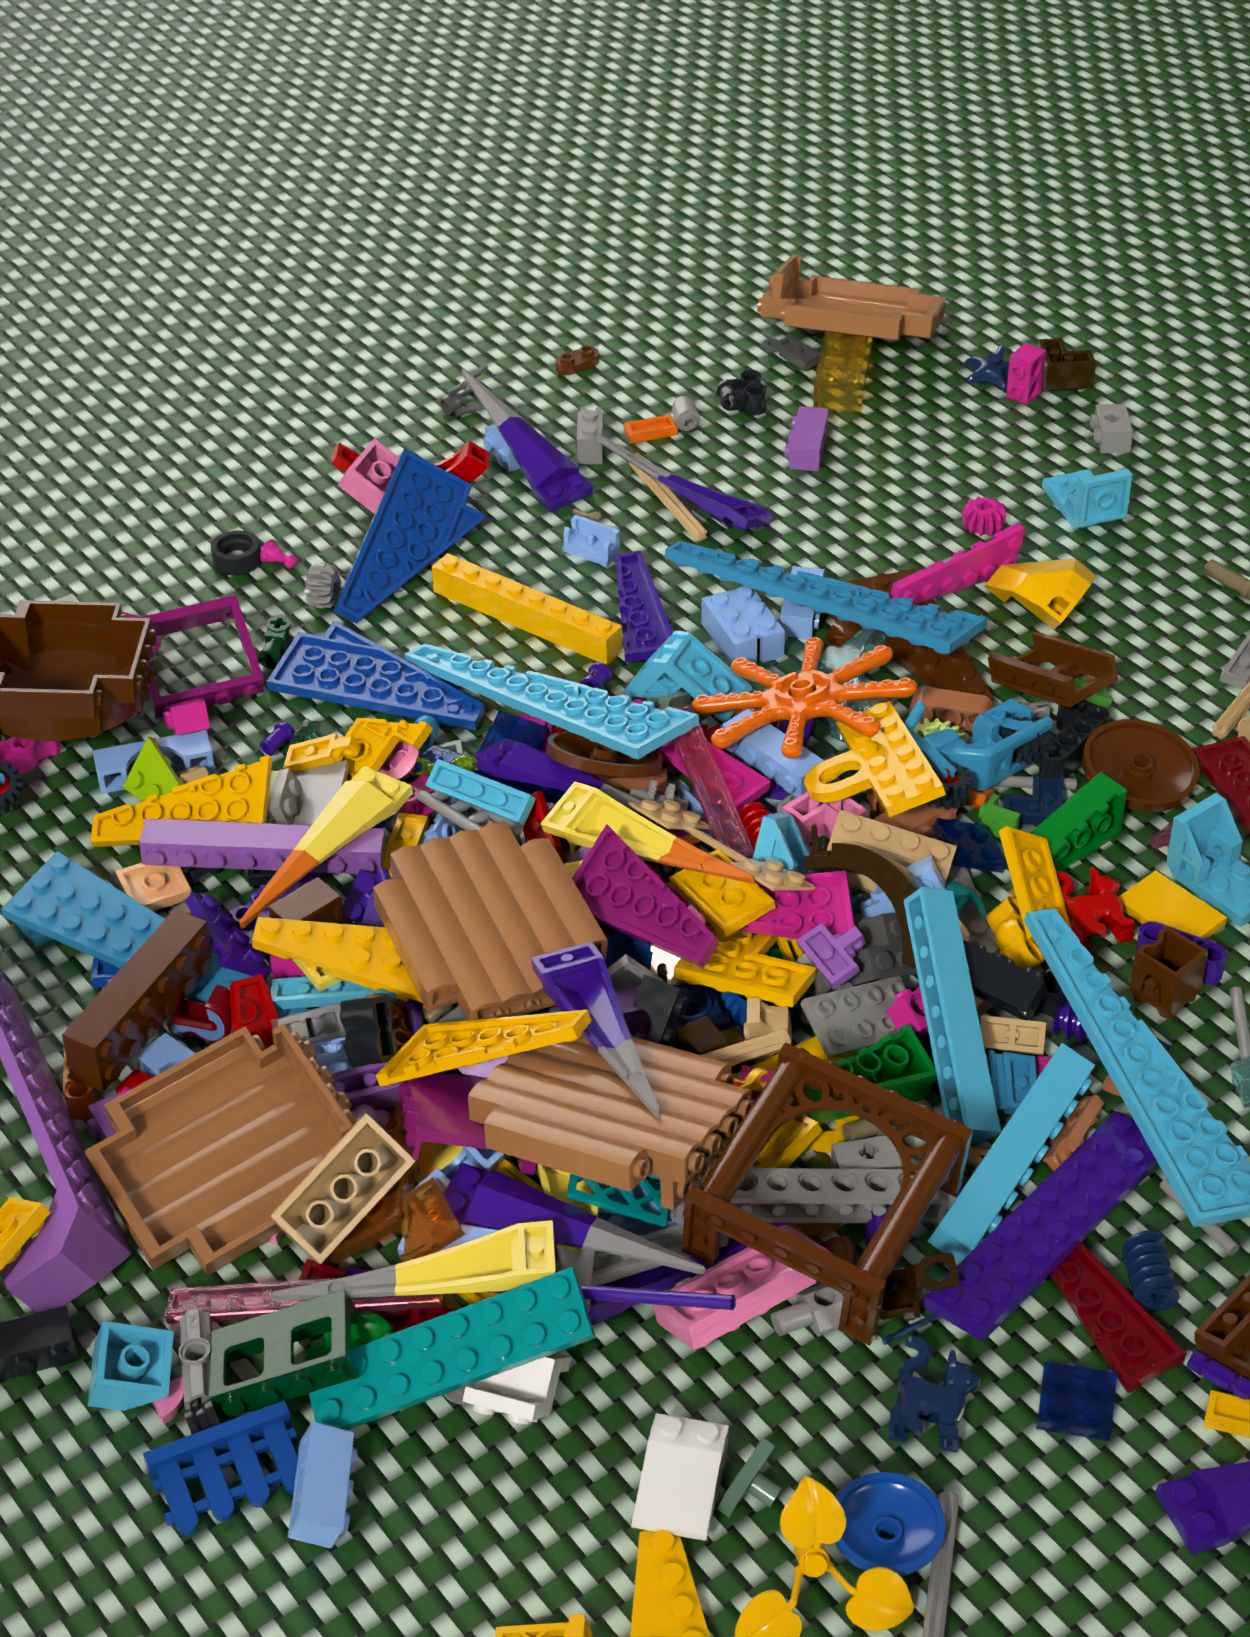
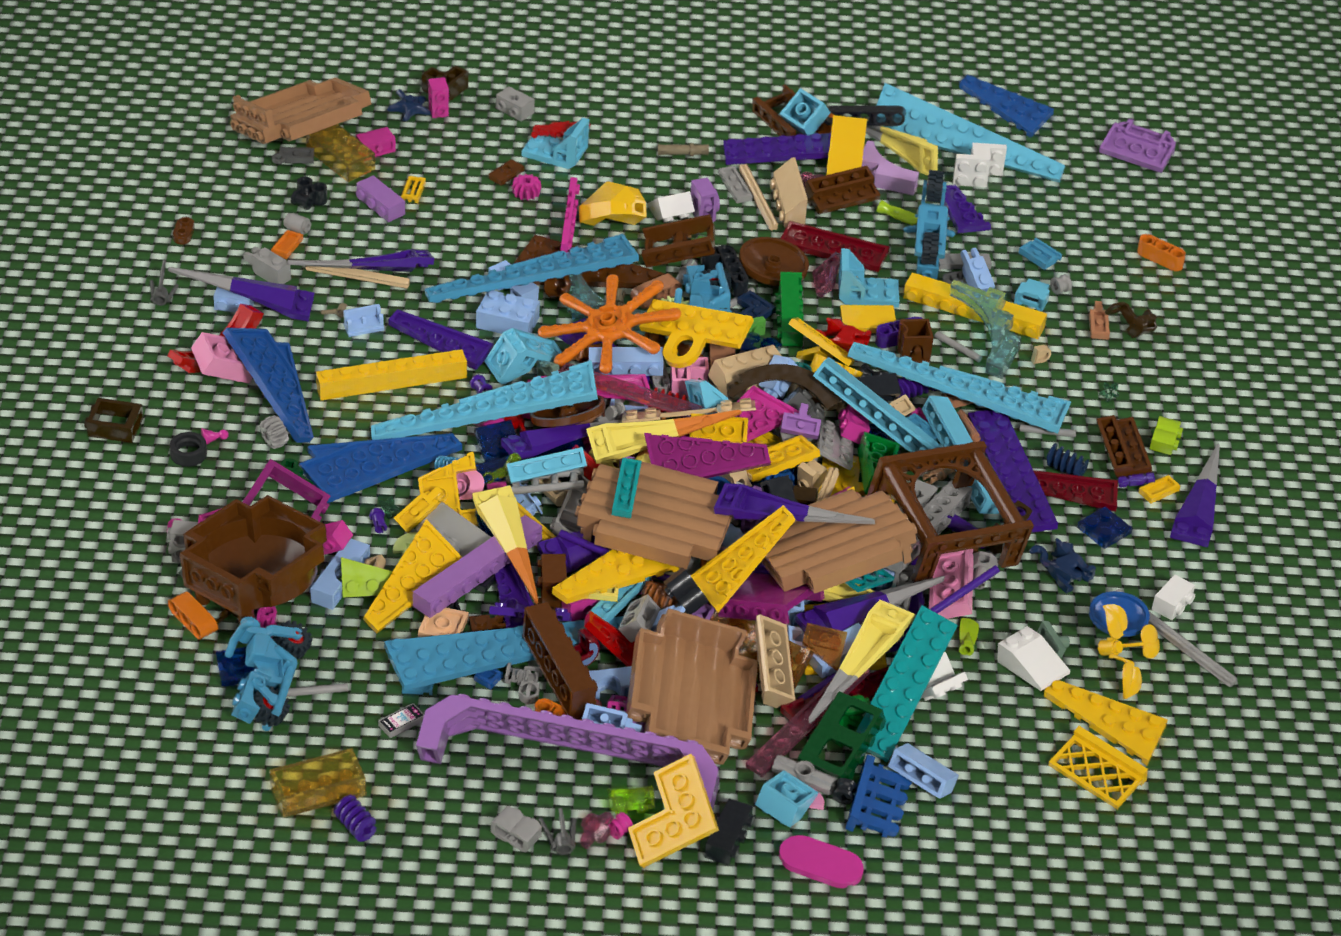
camera: 55 degrees left, 0 degrees up
none -> dark brown window [84,397,143,443]
none -> dark pink hinge [356,127,396,160]
none -> yellow tile [401,176,426,203]
none -> reddish brown plate [489,159,524,186]
none -> red animal [531,121,590,138]
none -> light blue hinge [582,703,642,732]
none -> teal plate [611,457,642,518]
none -> white slope [647,191,695,223]
none -> medium lavender brick [691,177,720,222]
none -> dark pink tile [779,835,864,888]
none -> lime piece [959,618,979,656]
none -> white brick [1152,575,1195,620]

